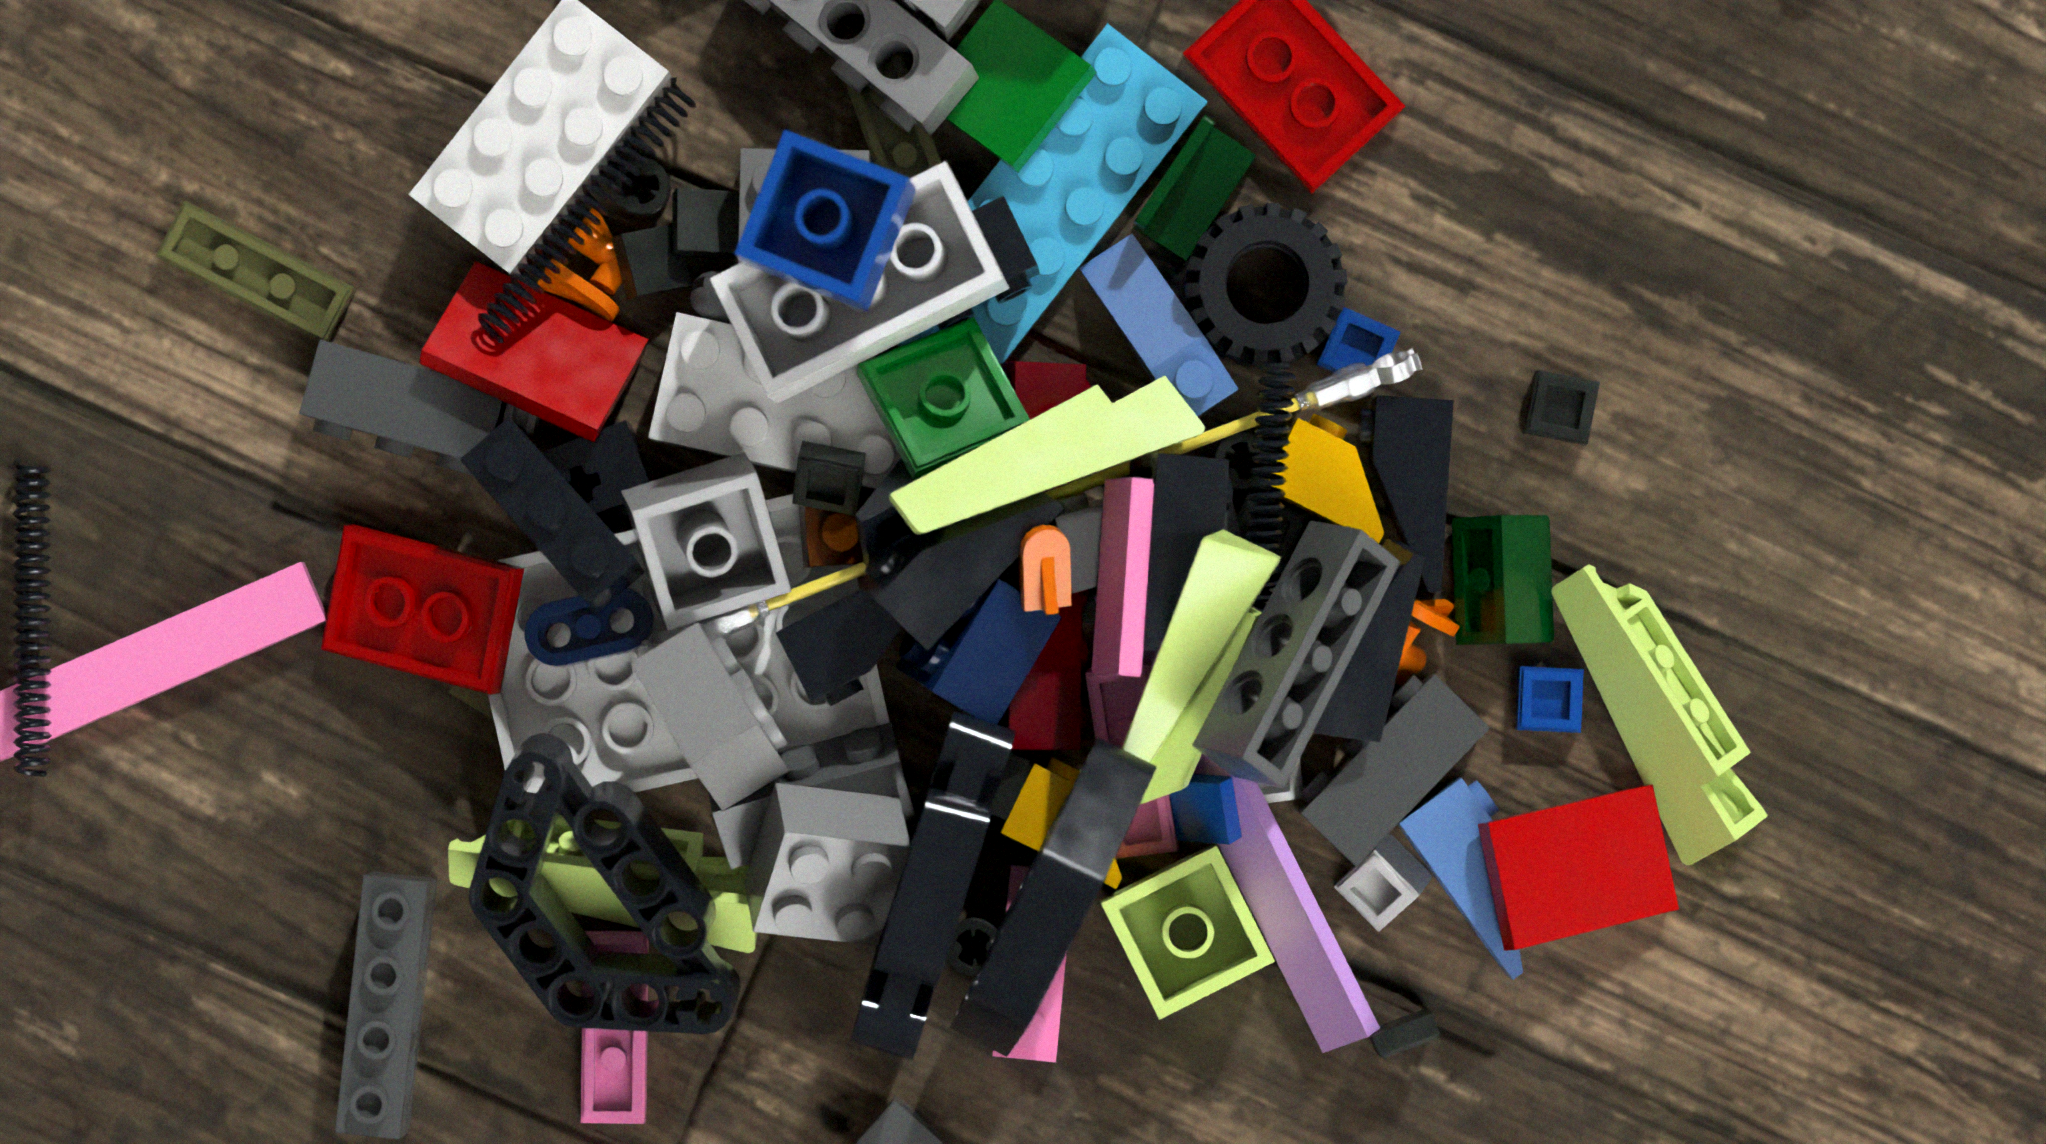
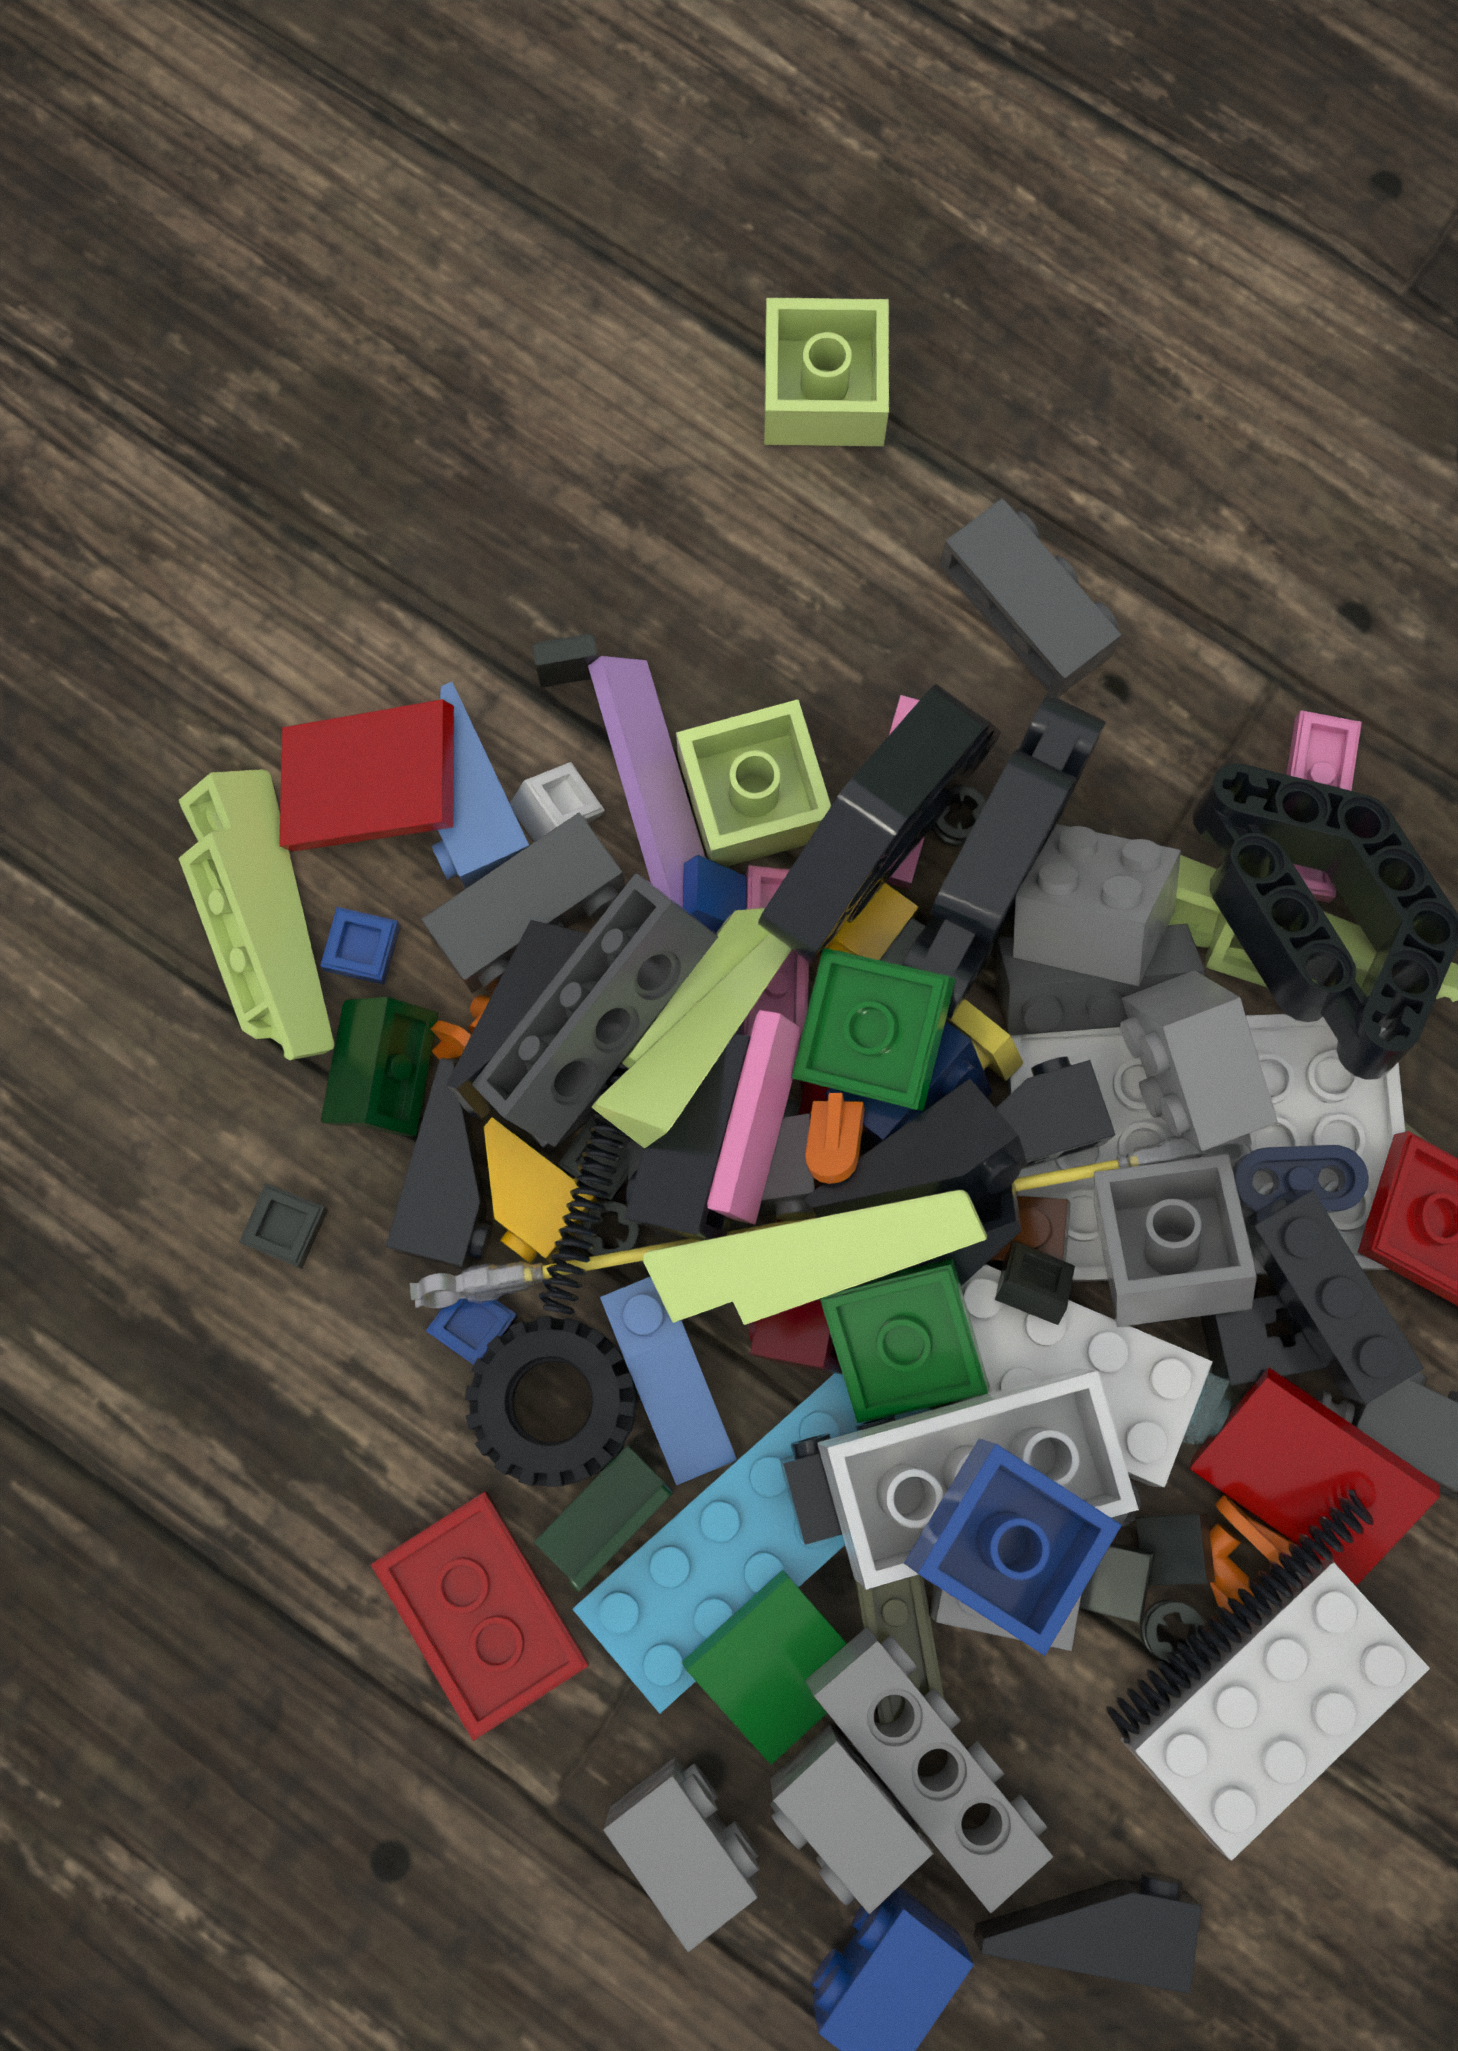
camera: 170 degrees left, 10 degrees down
none -> green tile [791,948,956,1111]
none -> light yellow plate [948,999,1024,1081]
none -> clear light blue plate [1183,1372,1230,1444]

